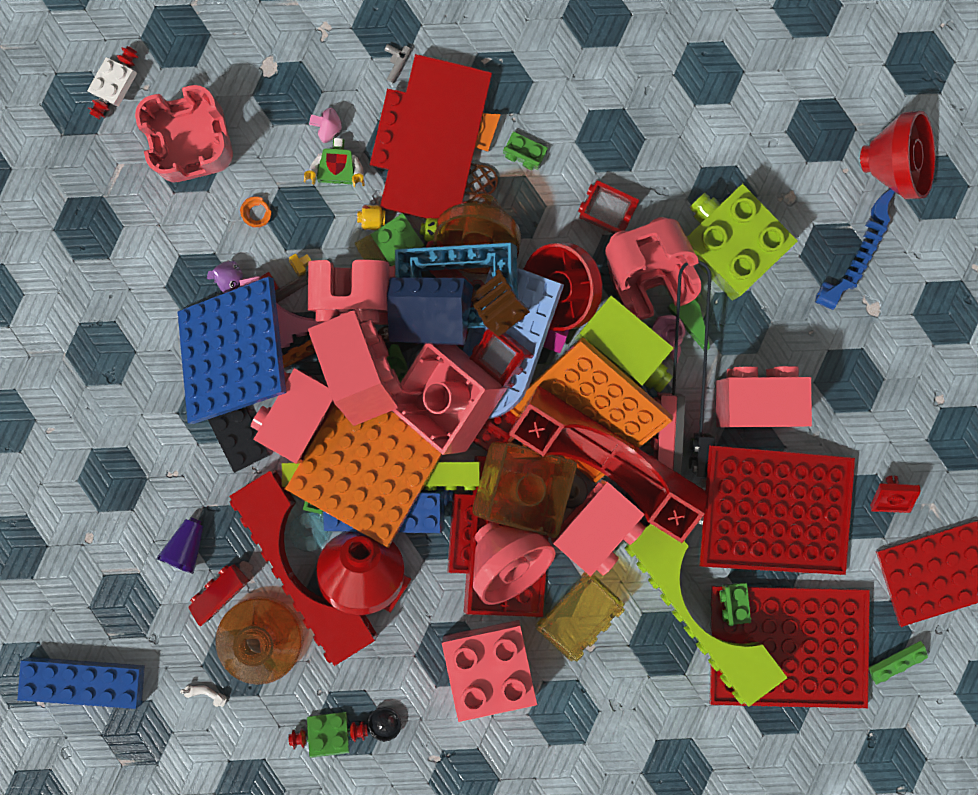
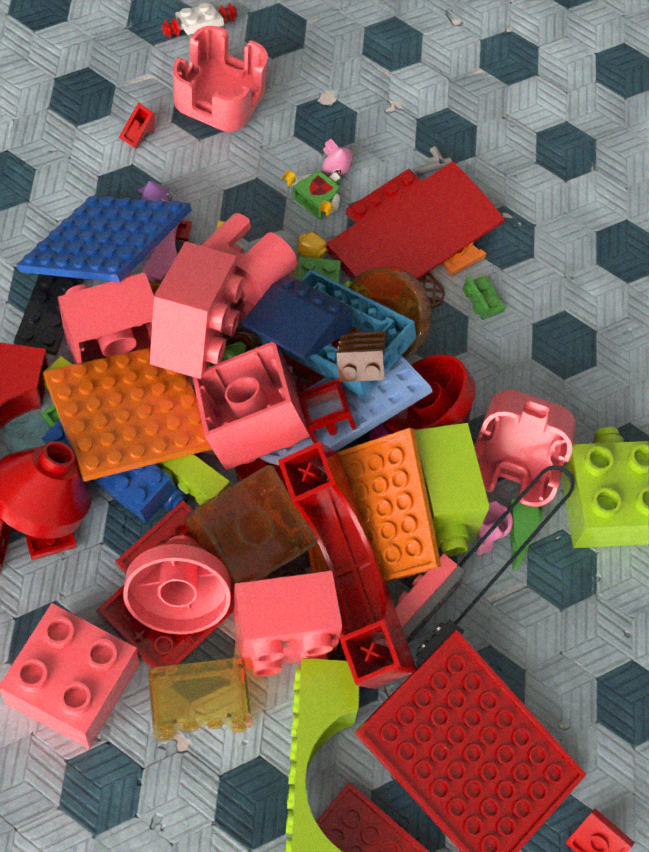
camera: 30 degrees right, 25 degrees down
orange piece [240,197,271,228] -> none
window [578,180,639,234] -> none
coral brick [716,366,812,427] -> none
bright green bracket [720,582,751,626] -> none
none -> red slope [119,102,155,149]

